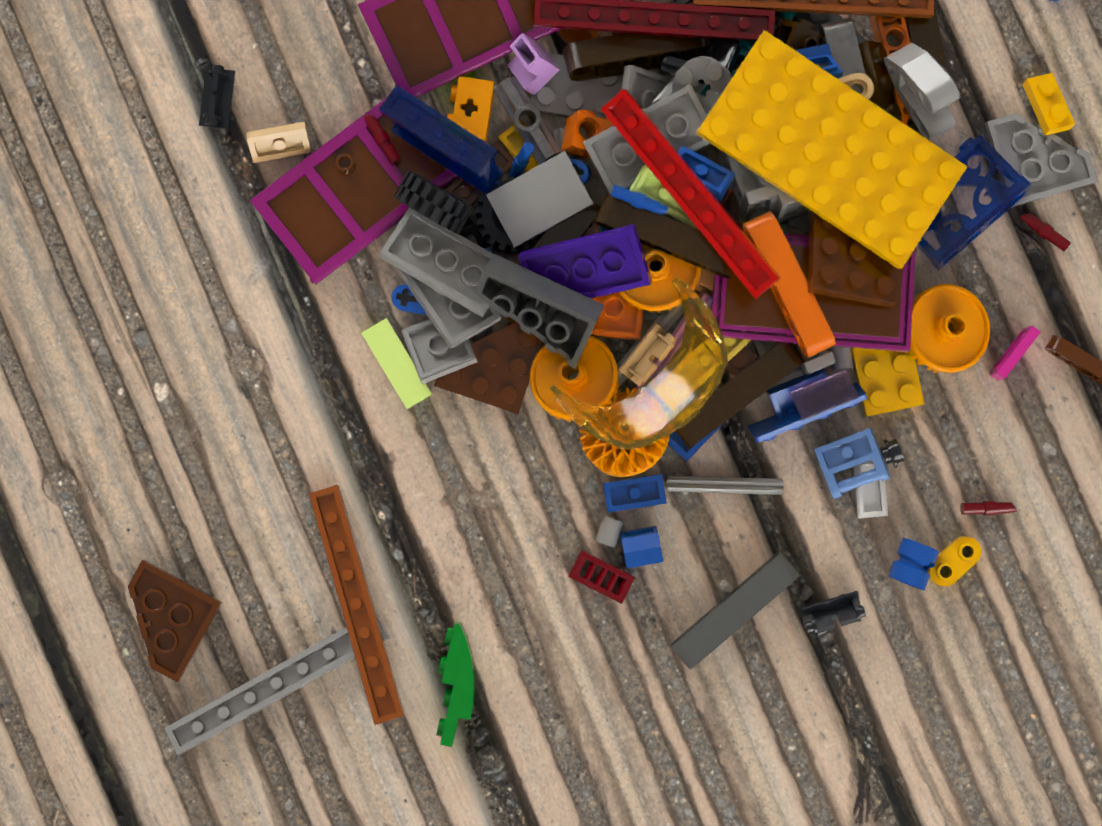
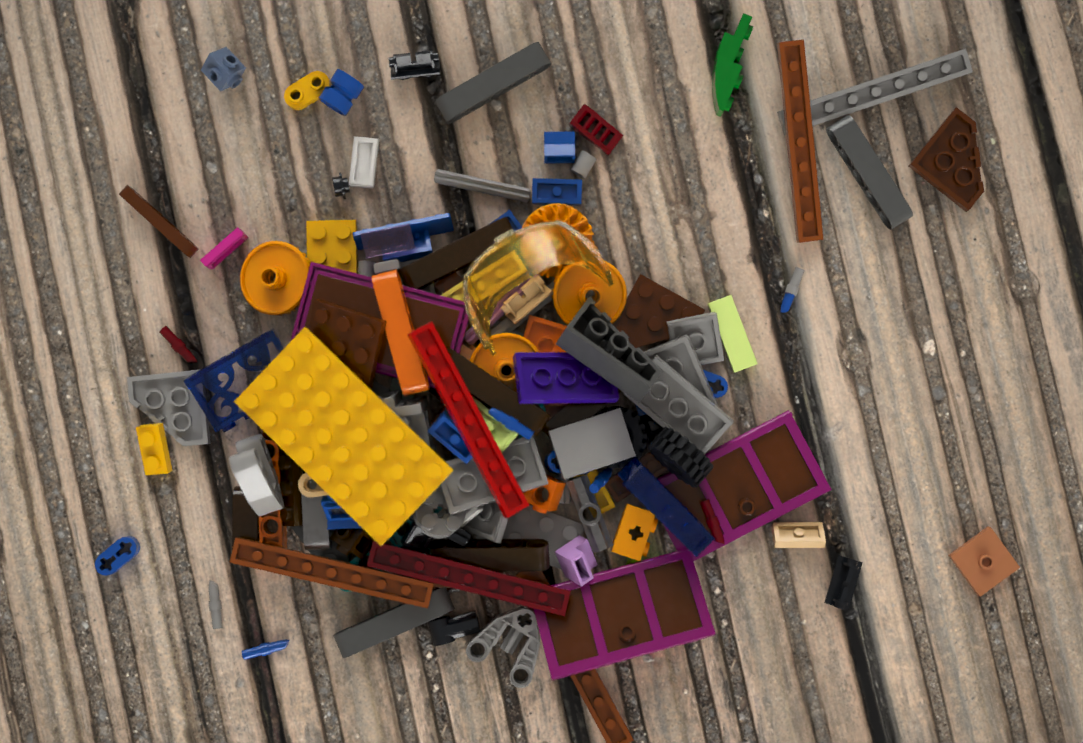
camera: 170 degrees left, 0 degrees up
medium blue plate [814,428,891,499] -> none
dark red piece [960,501,1018,516] -> none
none -> sand blue brick [201,47,246,91]
none -> light grey piece [780,267,805,313]
none -> dark grey beam [826,115,913,230]
none -> nougat plate [948,526,1020,597]

